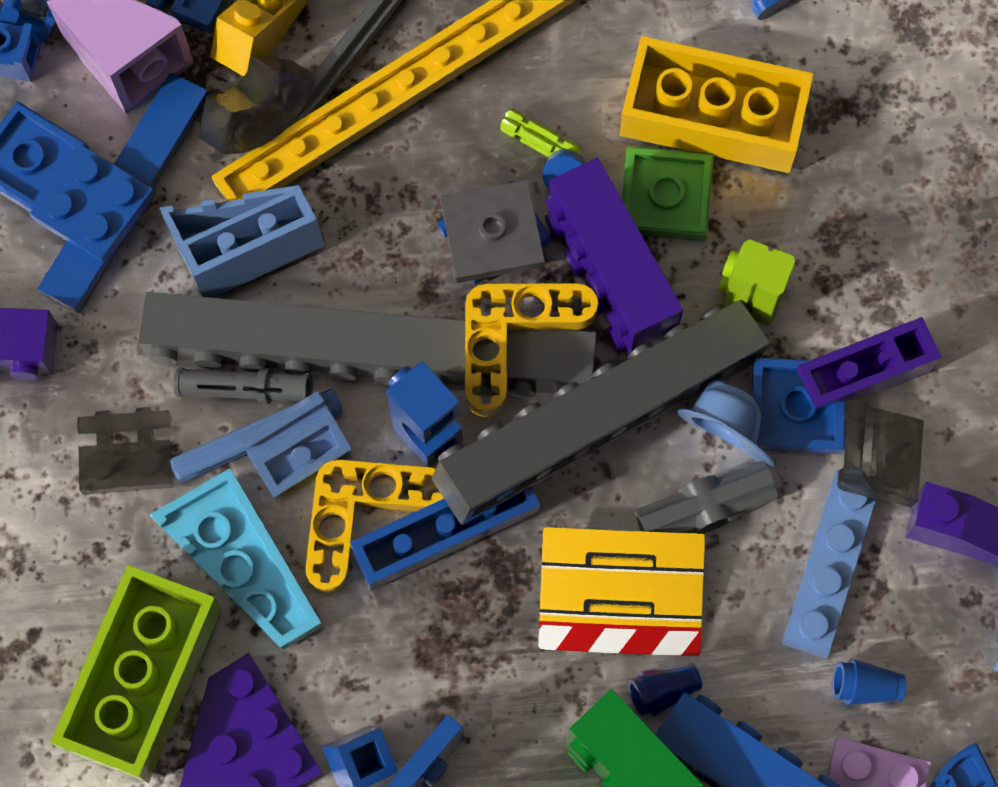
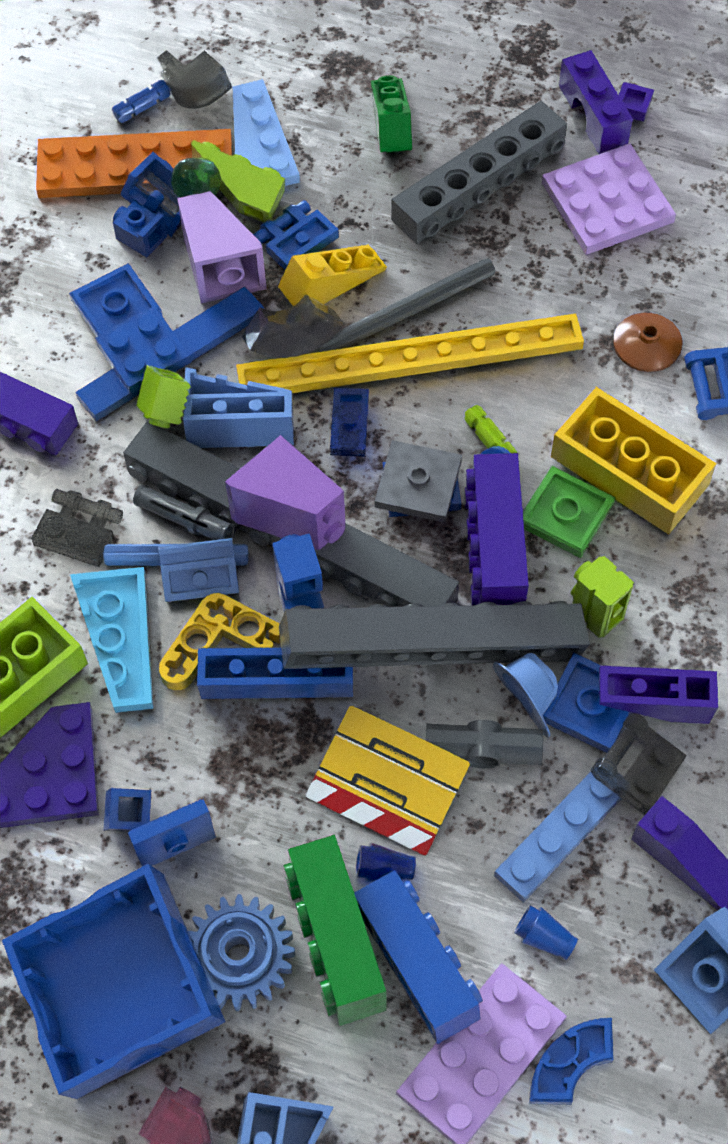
camera: 25 degrees right, 10 degrees down
yellow beam [465,283,598,417] -> none
none -> lime brick [136,365,191,428]
none -> medium lavender slope [225,435,345,550]
none -> clear blue plate [330,388,369,457]

